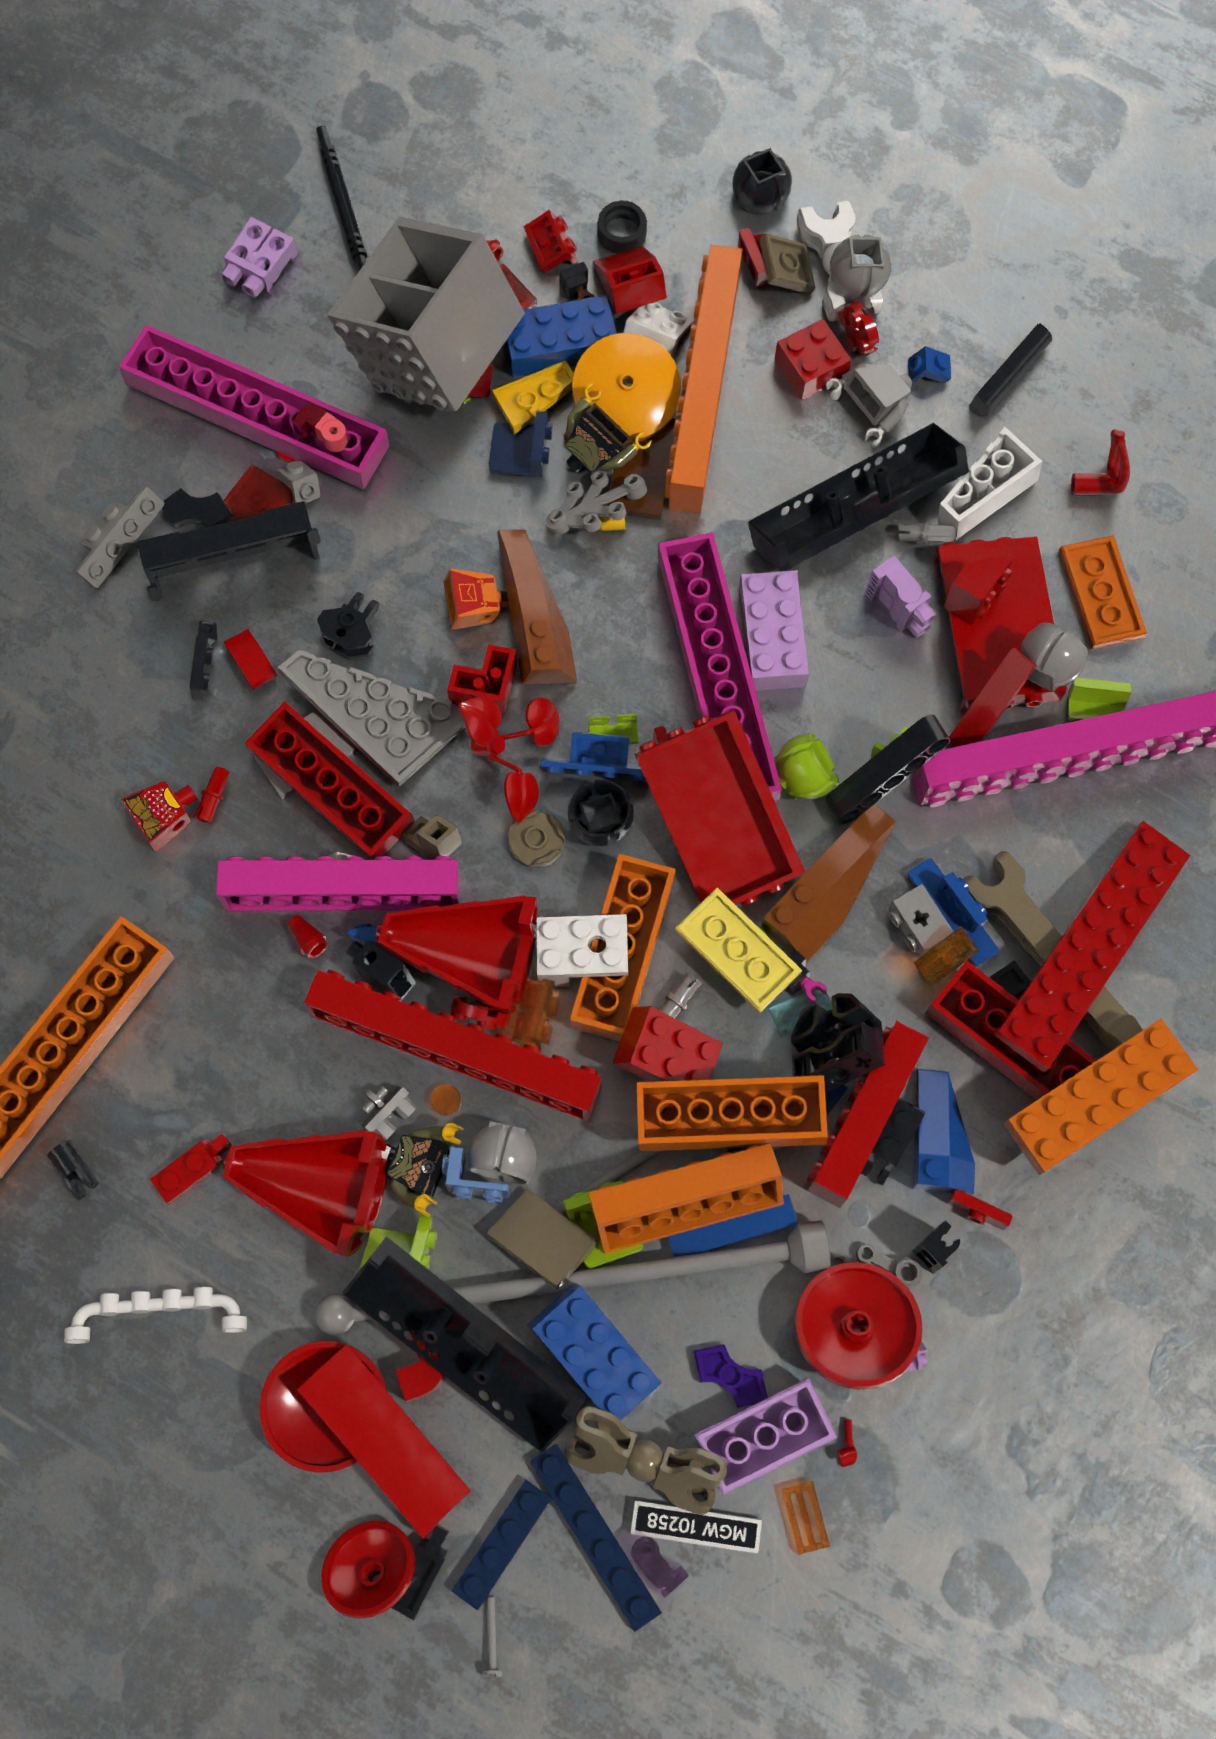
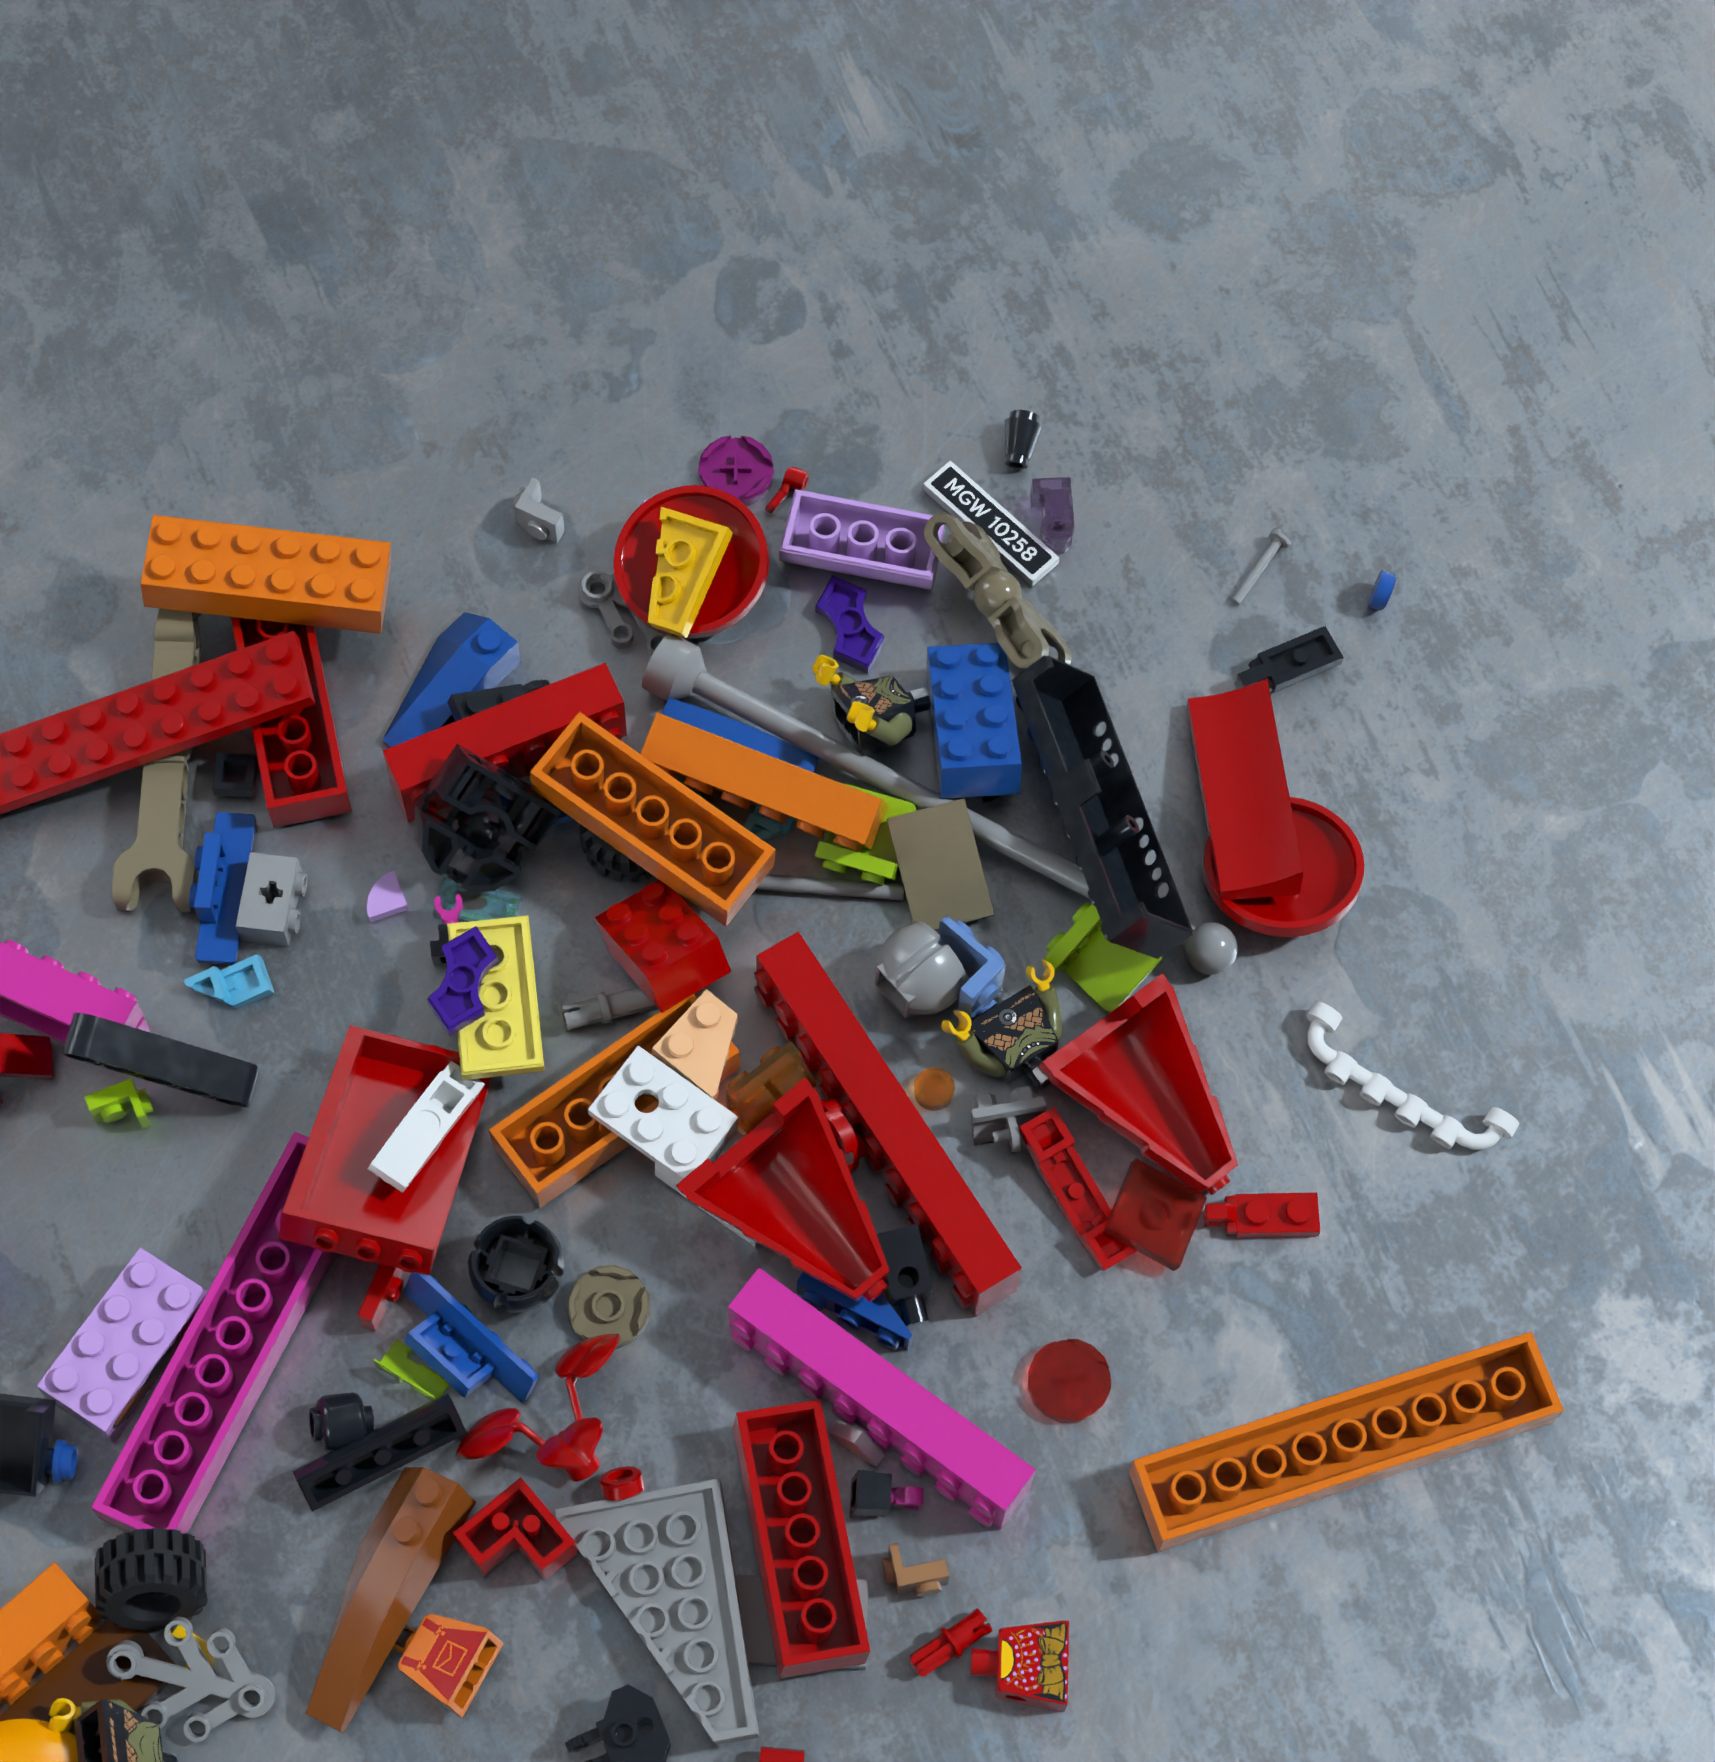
camera: 145 degrees left, 5 degrees down
black hinge [47,1140,99,1201] -> none
red cone [287,915,328,959] -> none
red dish [321,1520,415,1619] -> none
red brick [395,1332,445,1403] -> none
dark tan brick [401,814,462,860] -> none
dark blue plate [451,1480,552,1611] -> none
dark blue plate [530,1443,662,1632] -> none
dark orange wedge [761,804,896,964] -> none
lime piece [774,732,839,800] -> none
clear orange tile [781,1481,830,1555] -> none
black hinge [912,1220,960,1274] -> none
clear orange panel [913,926,979,987] -> none
red plate [947,1189,1013,1230] -> none
none -> blue plate [46,1440,77,1483]
none -> black tyre [95,1528,208,1630]
none -> medium azure slope [184,954,275,1009]
none -> black brick [292,1393,467,1512]
none -> black head [309,1392,374,1451]
none -> lavender tile [367,870,408,923]
none -> white slope [368,1061,485,1193]
none -> dark purple tile [427,926,499,1036]
none -> light grey bracket [513,478,565,543]
none -> red tile [600,1466,645,1501]
none -> yellow wing [648,507,733,639]
none -> light nougat wing [652,989,738,1100]
none -> magenta tile [698,435,774,506]
none -> torso [812,655,931,756]
none -> black piece [849,1470,924,1518]
none -> medium nougat bracket [882,1543,949,1597]
none -> black cone [1005,410,1042,469]
none -> red slope [1018,1106,1139,1271]
none -> clear red tile [1027,1339,1111,1423]
none -> clear red plate [1103,1158,1207,1271]
none -> blue tile [1368,570,1396,611]

